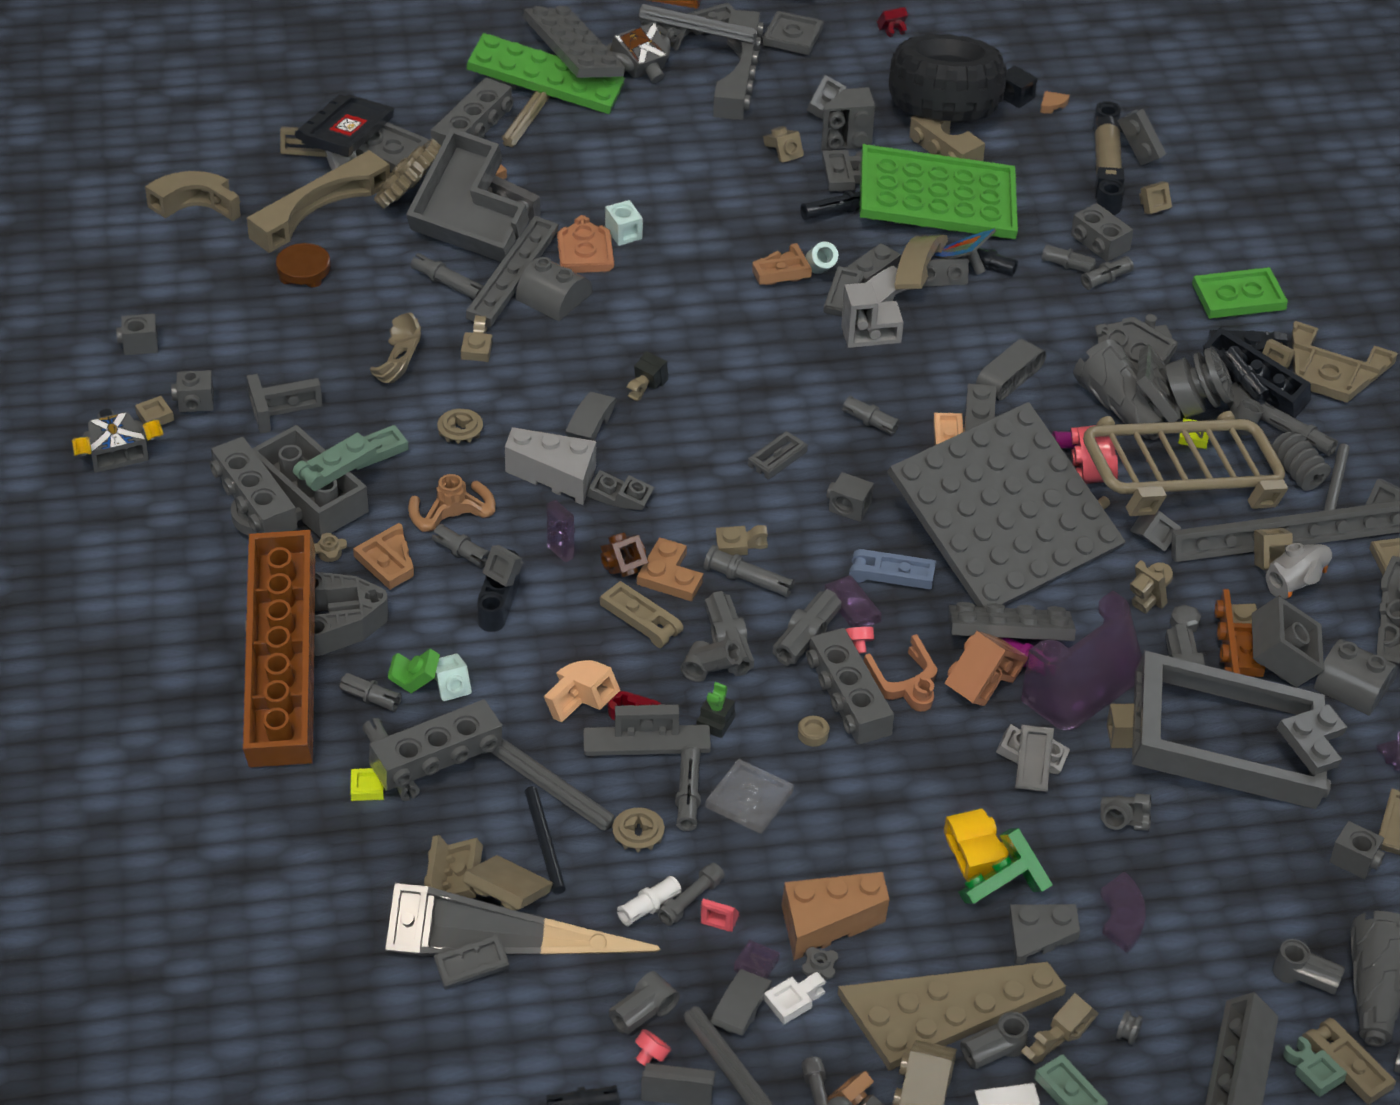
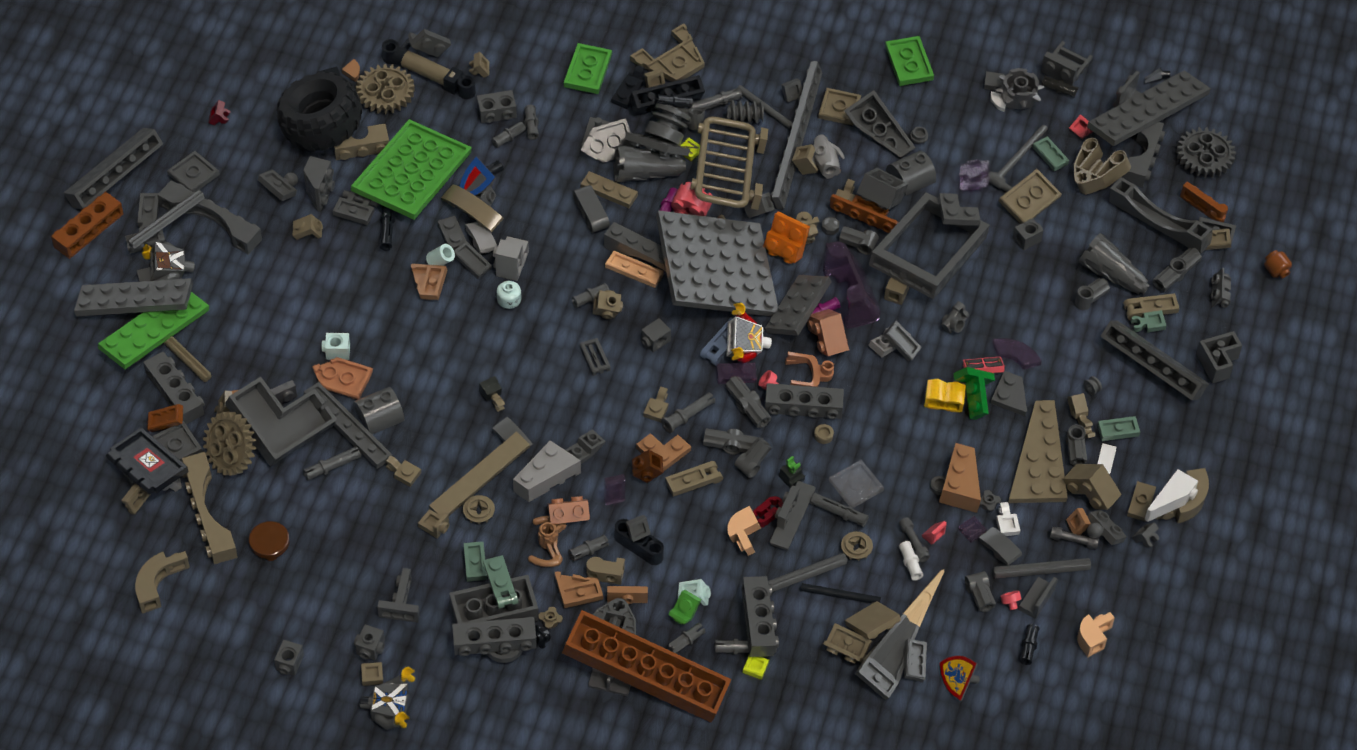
camera: 65 degrees left, 10 degrees up
dark tan piece [370,313,421,383] -> none
none -> dark orange plate [148,404,183,432]
none -> dark tan gear [356,64,415,114]
none -> dark tan bracket [418,509,450,539]
none -> dark tan tile [429,431,530,516]
none -> light aqua head [497,281,521,309]
none -> nougat bracket [547,496,590,524]
none -> dark tan plate [581,171,638,209]
none -> dark tan leg [587,557,625,585]
none -> dark tan brick [592,290,623,319]
none -> medium nougat plate [607,586,648,604]
none -> torso [727,303,772,363]
none -> orange plate [764,211,810,264]
none -> shield [940,656,980,701]
none -> tile [963,357,1005,373]

